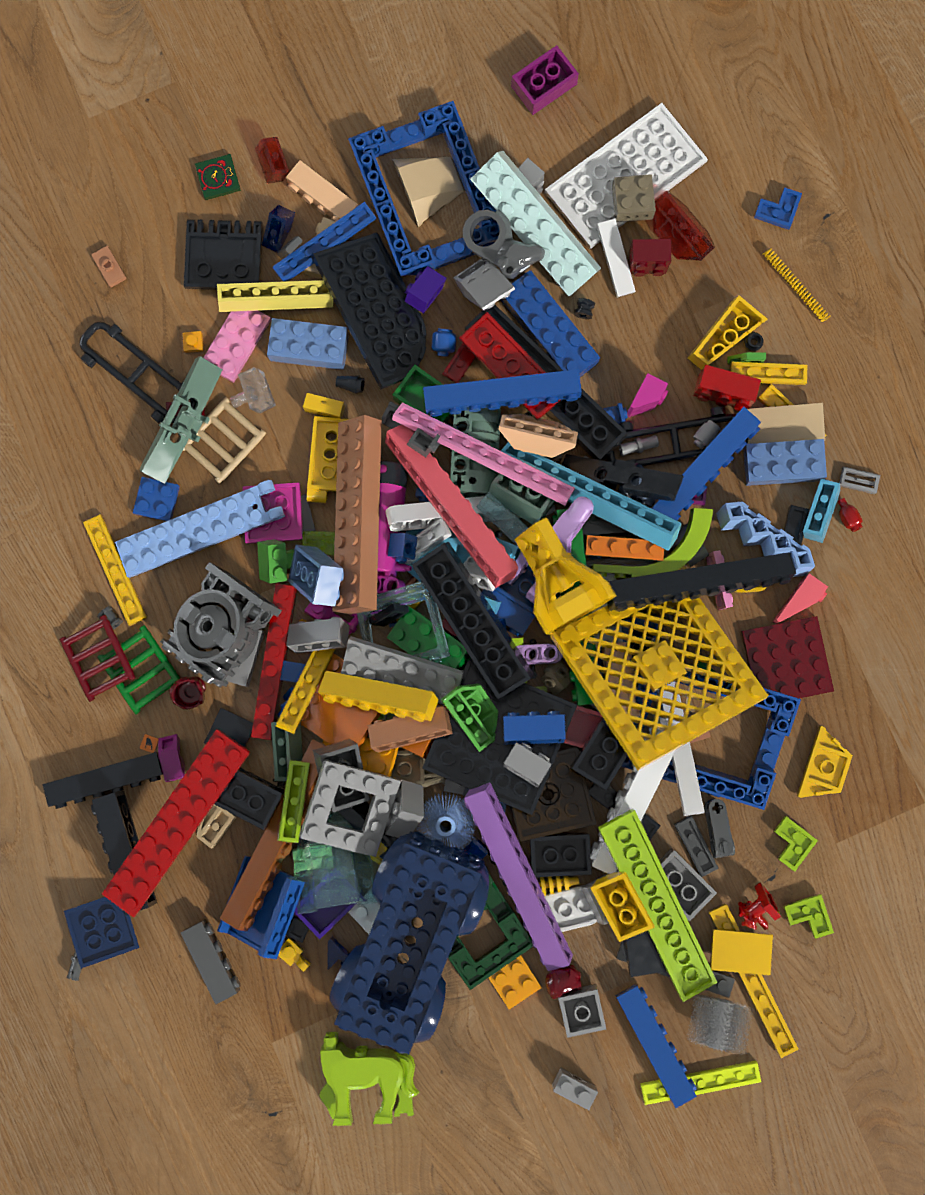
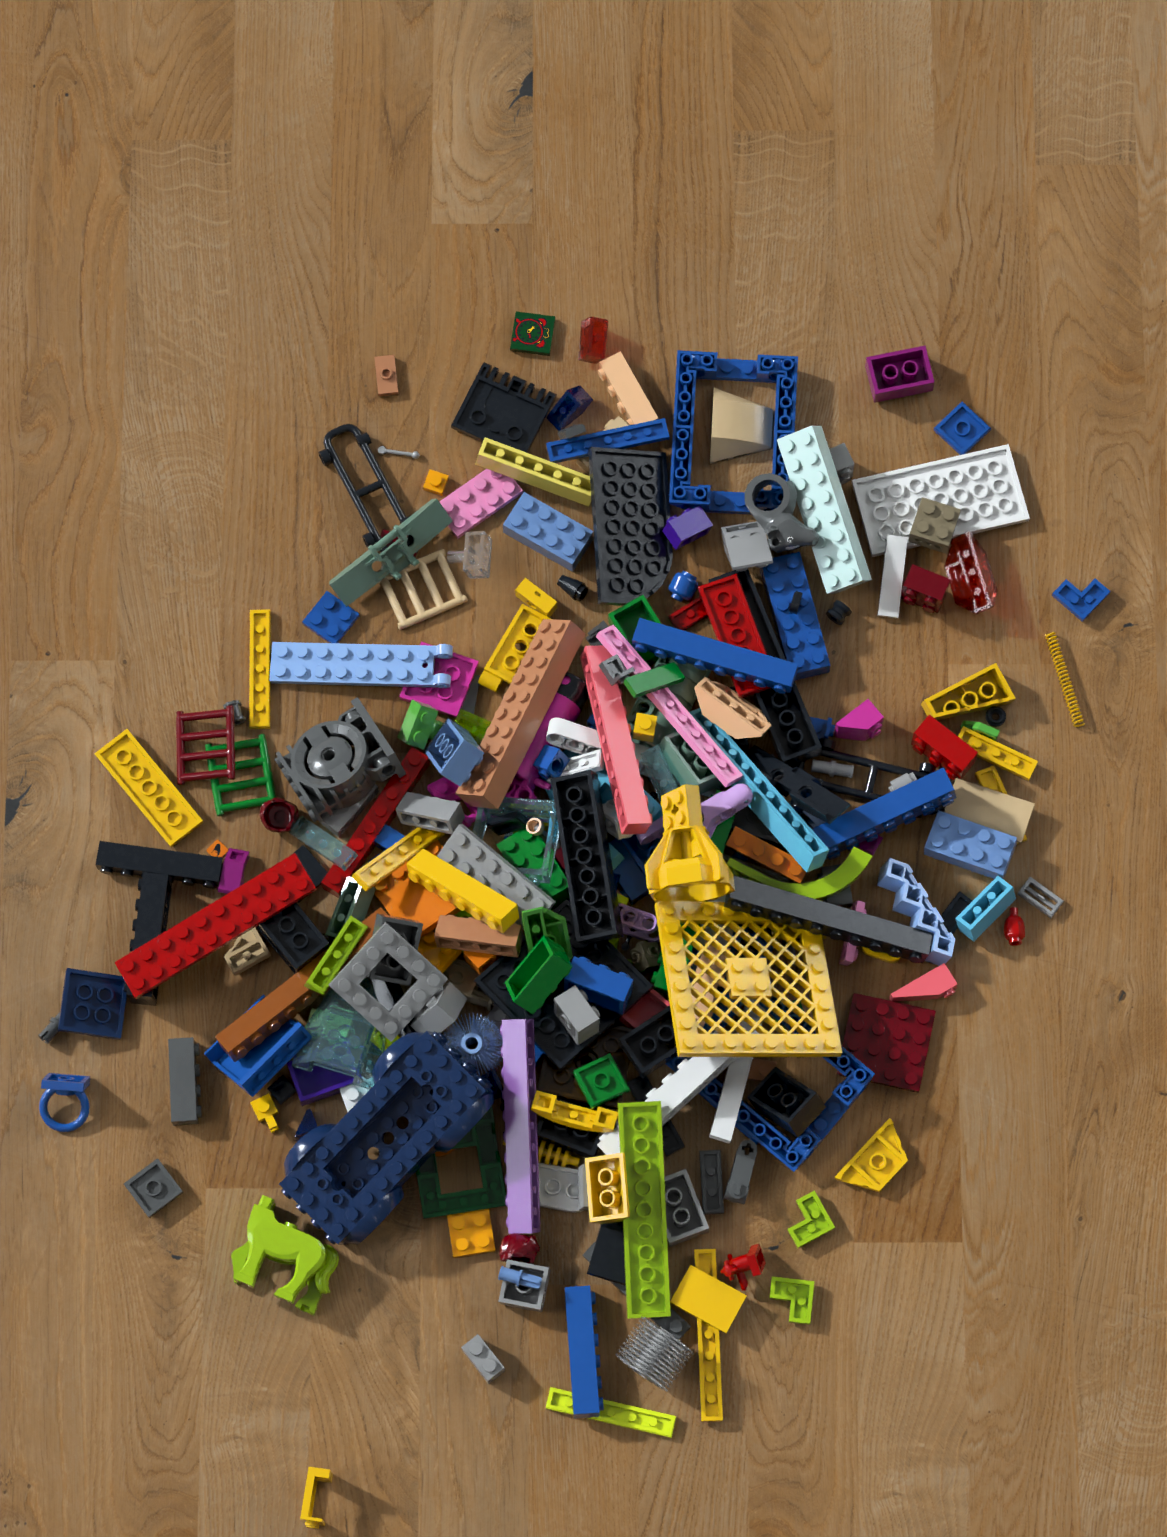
camera: 25 degrees right, 10 degrees down
none -> blue tile [39,1073,90,1132]
none -> yellow plate [94,729,204,848]
none -> dark grey plate [124,1158,183,1218]
none -> clear light blue tile [289,815,358,871]
none -> light grey hinge [378,446,420,459]
none -> medium blue axle [498,1266,542,1289]
none -> green piece [505,935,573,1014]
none -> light nougat hinge [526,818,557,843]
none -> yellow slope [531,1090,618,1132]
none -> green tile [572,1053,630,1109]
none -> green tile [623,662,685,698]
none -> yellow brick [633,713,657,742]
none -> black brick [748,1067,826,1137]
none -> black tile [789,591,803,615]
none -> blue plate [934,402,991,455]

